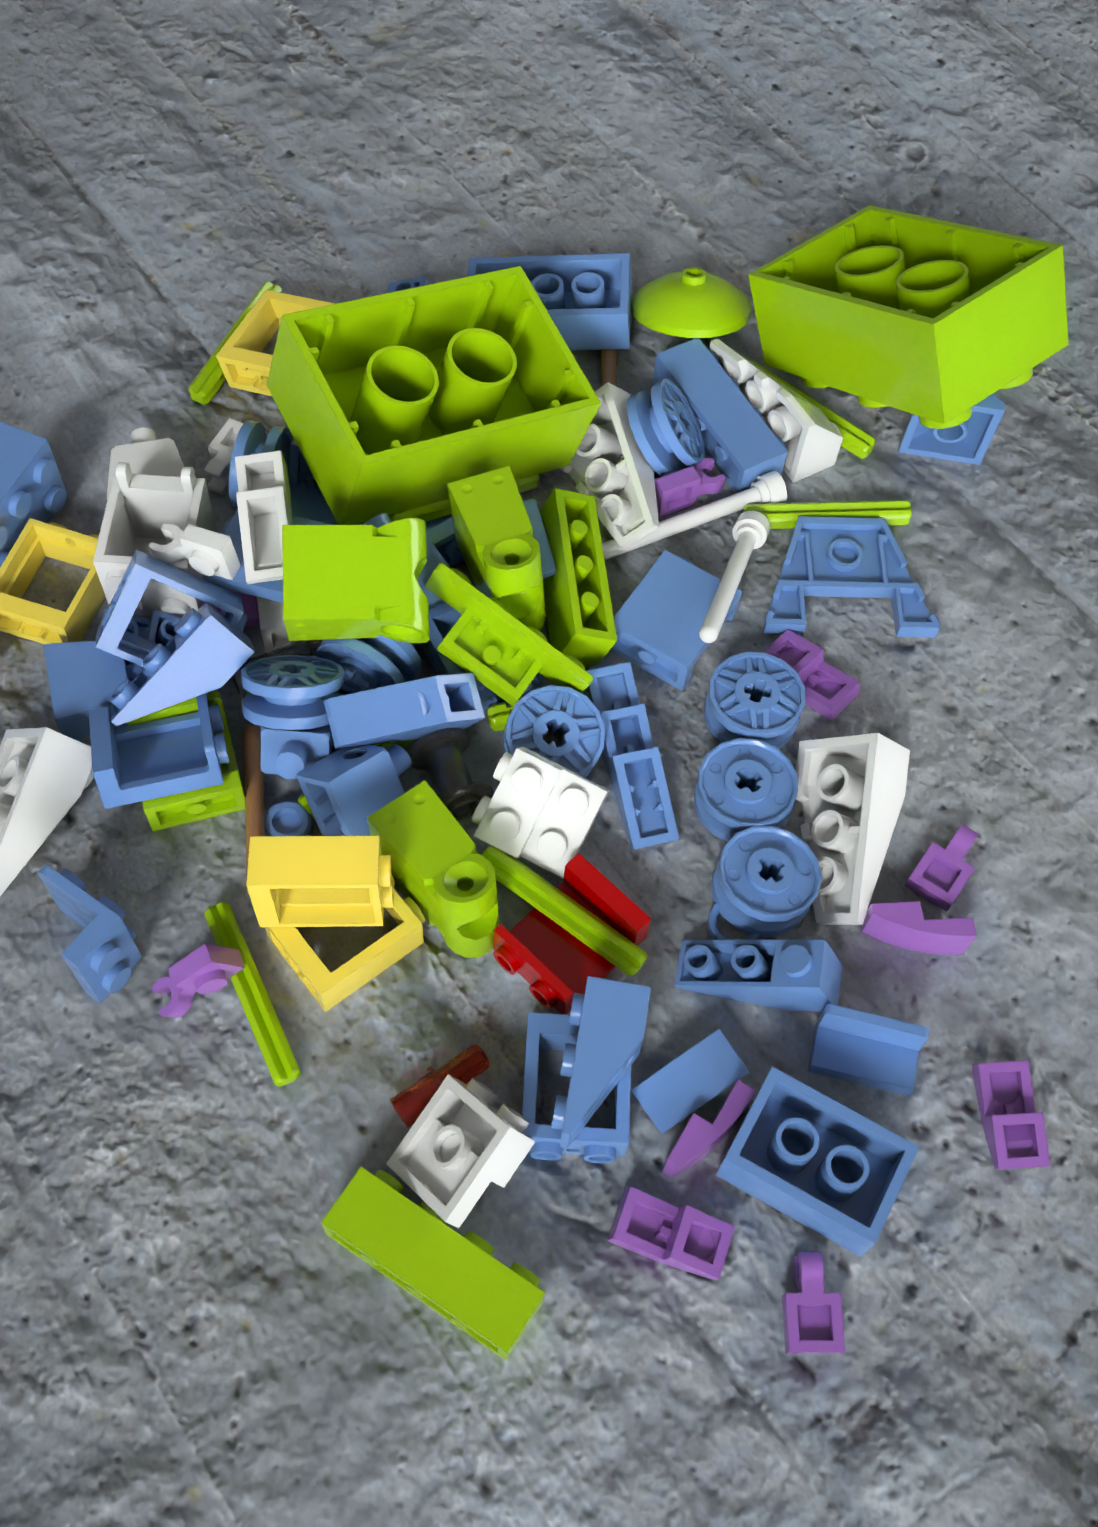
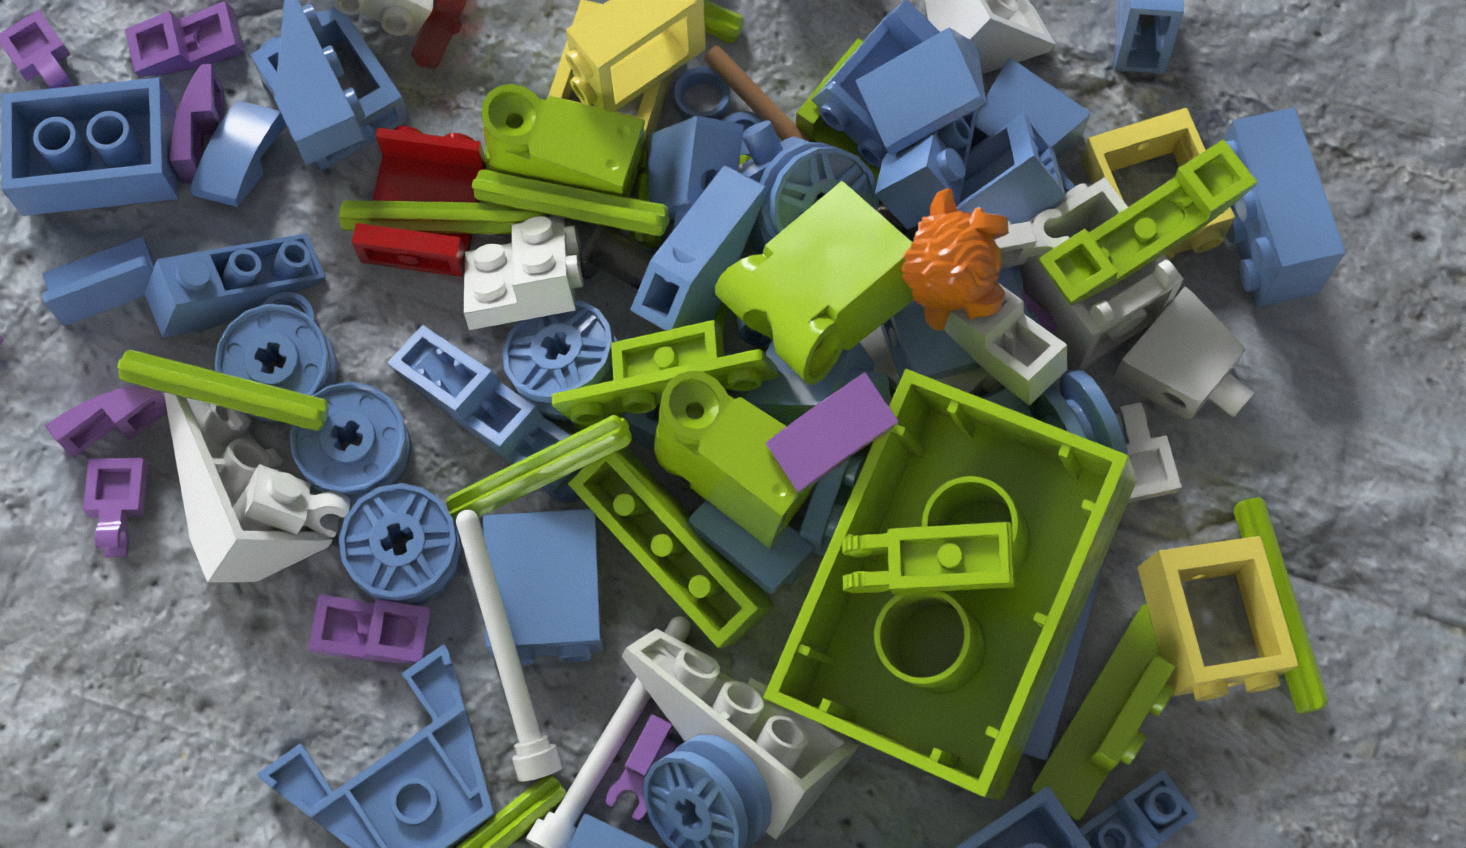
camera: 150 degrees right, 10 degrees up
none -> lime axle [117,350,329,431]
none -> white plate [244,464,350,537]
none -> lime axle [445,415,632,522]
none -> lime axle [472,169,670,236]
none -> medium lavender slope [765,372,899,493]
none -> lime hinge [842,522,1015,594]
none -> medium blue slope [855,27,986,155]
none -> orange hair [901,188,1009,331]
none -> lime slope [1038,139,1257,306]

